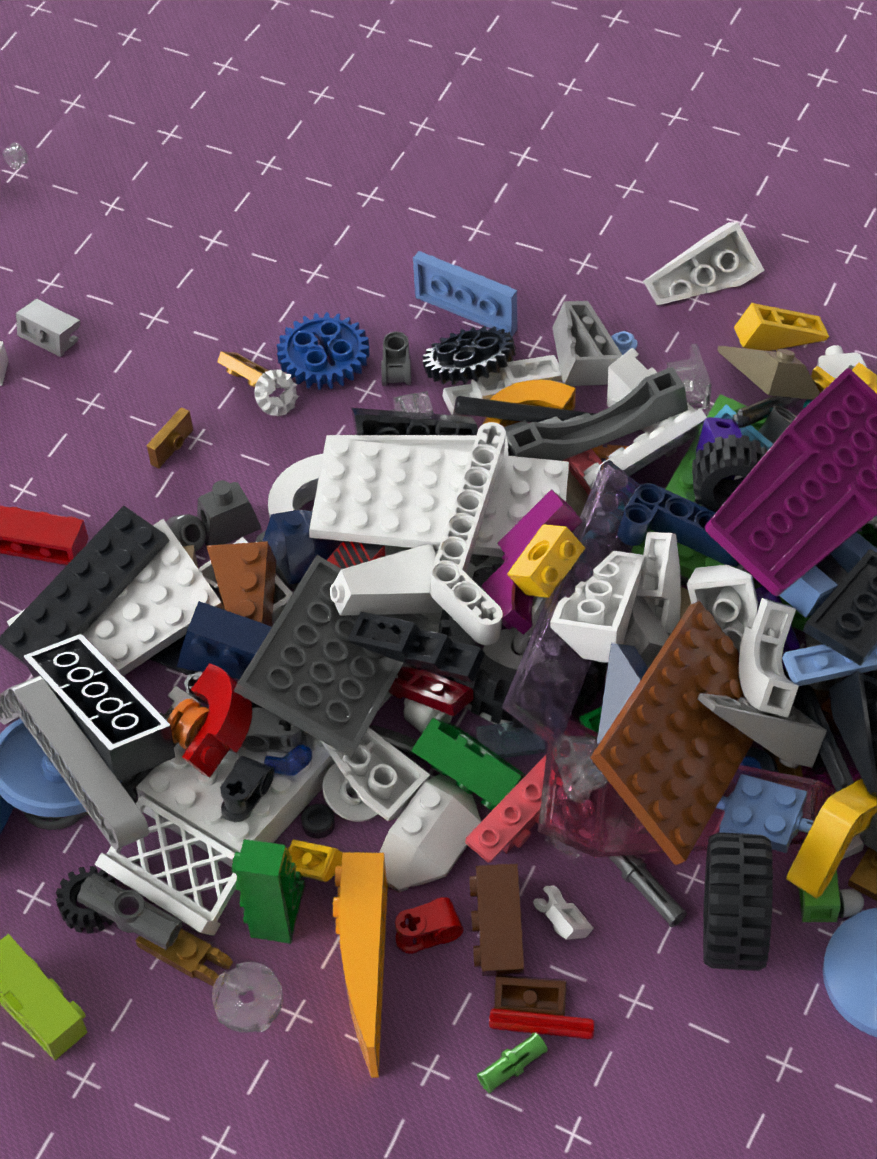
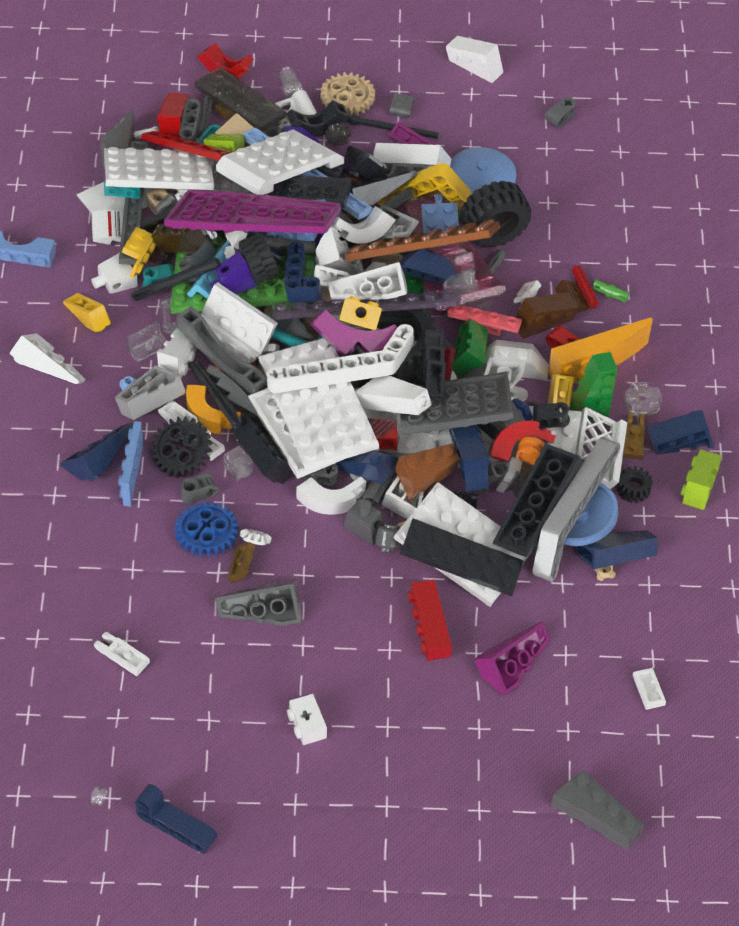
camera: 120 degrees left, 0 degrees up
light grey hinge [16,299,80,357] -> none
dark grey piece [77,873,182,950] -> none
pearl gold plate [147,407,193,469] -> none
dark tan wedge [717,346,820,400] -> none
none -> dark blue wedge [60,422,134,481]
none -> white hinge [94,632,150,676]
none -> dark grey wedge [215,579,302,626]
none -> dark blue wedge [647,410,714,455]

